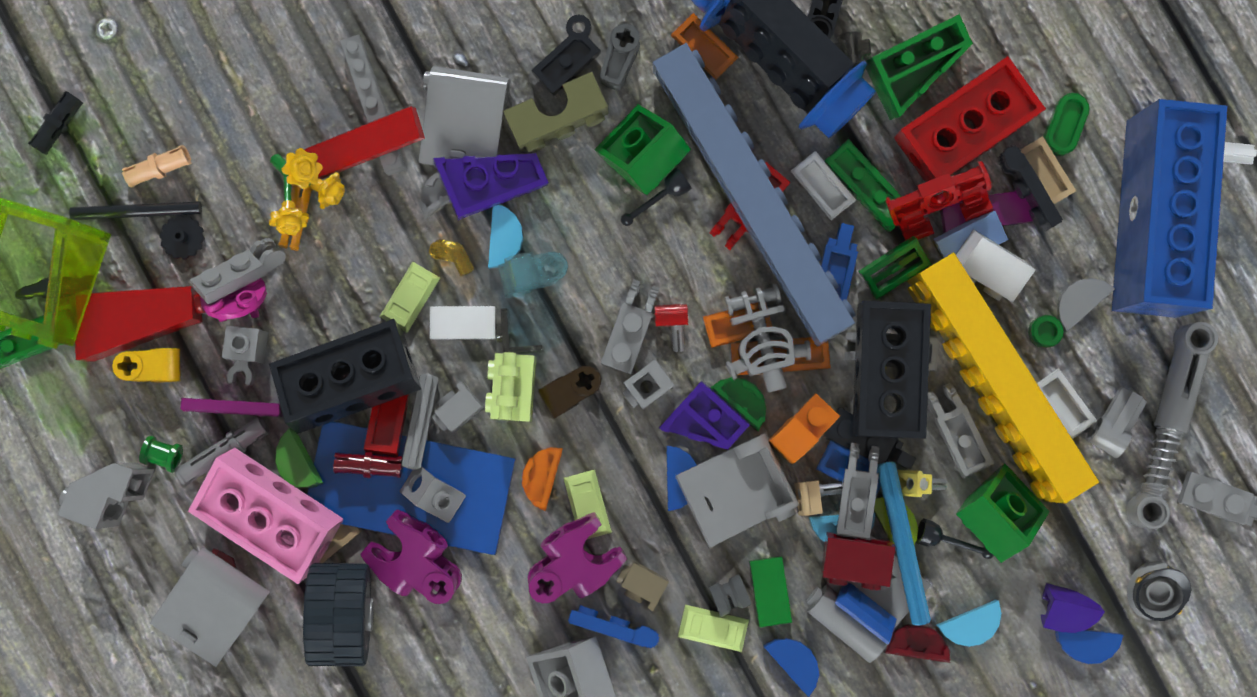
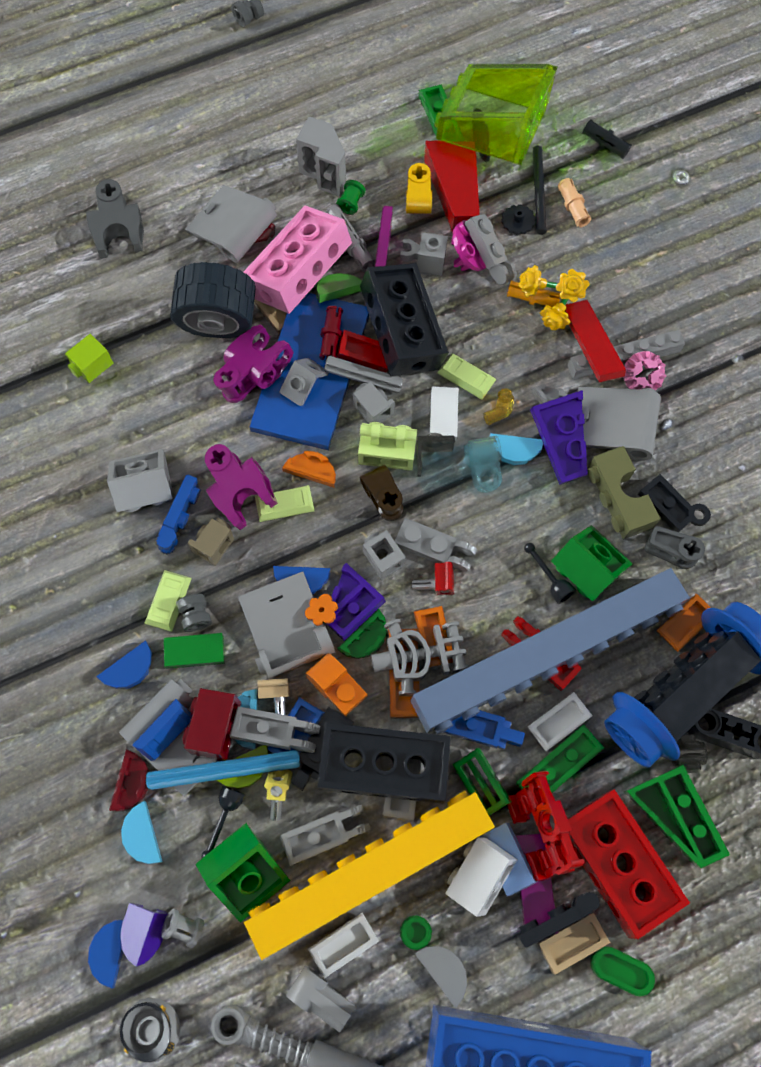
camera: 90 degrees right, 15 degrees down
none -> light grey bush [161,908,204,948]
none -> orange plant [305,594,338,626]
none -> bright pink gear [623,351,666,391]

